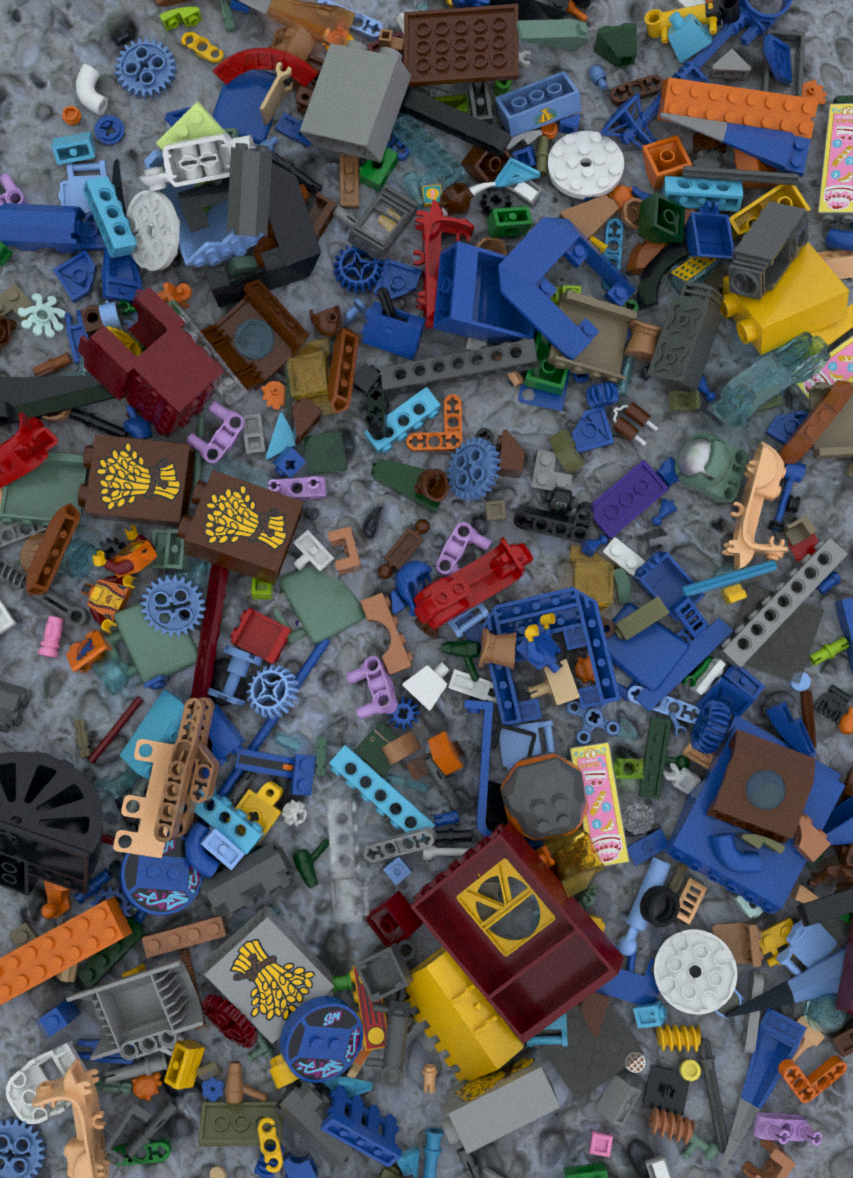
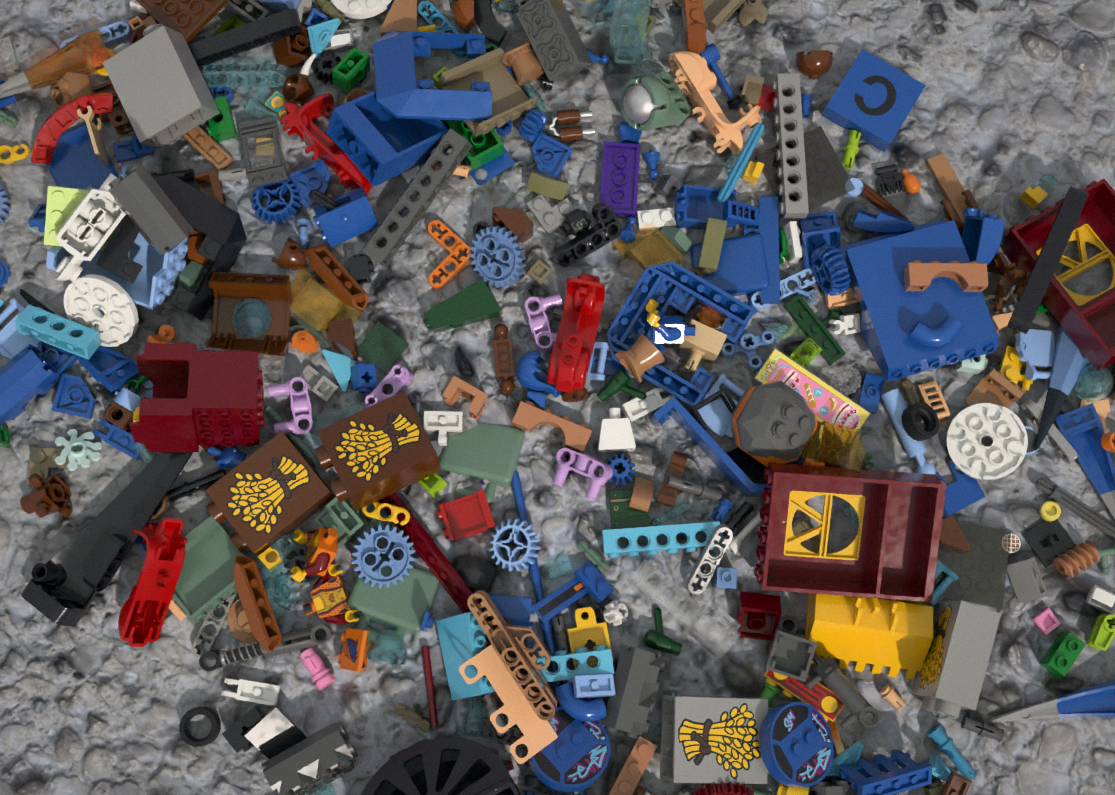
camera: 50 degrees left, 5 degrees down
dark orange axle [33,352,72,377] -> none
medium blue piece [208,645,263,706] -> none
medium azure brick [364,387,441,455] -> none
black beam [364,388,390,440] -> none
reddish brown helmet [414,468,449,502] -> none
orange slope [428,731,464,775] -> none
medium azure bracket [633,1000,667,1029] -> none
yellow piece [656,1024,701,1052] -> none
olive bracket [668,390,700,413] -> none
reddish brown panel [706,729,815,844] -> none
olive slope [736,833,786,854] -> none
blue plate [765,410,809,445] -> none
black bush [785,494,801,514] -> none
none -> leg [258,535,298,572]
none -> yellow piece [362,501,410,526]

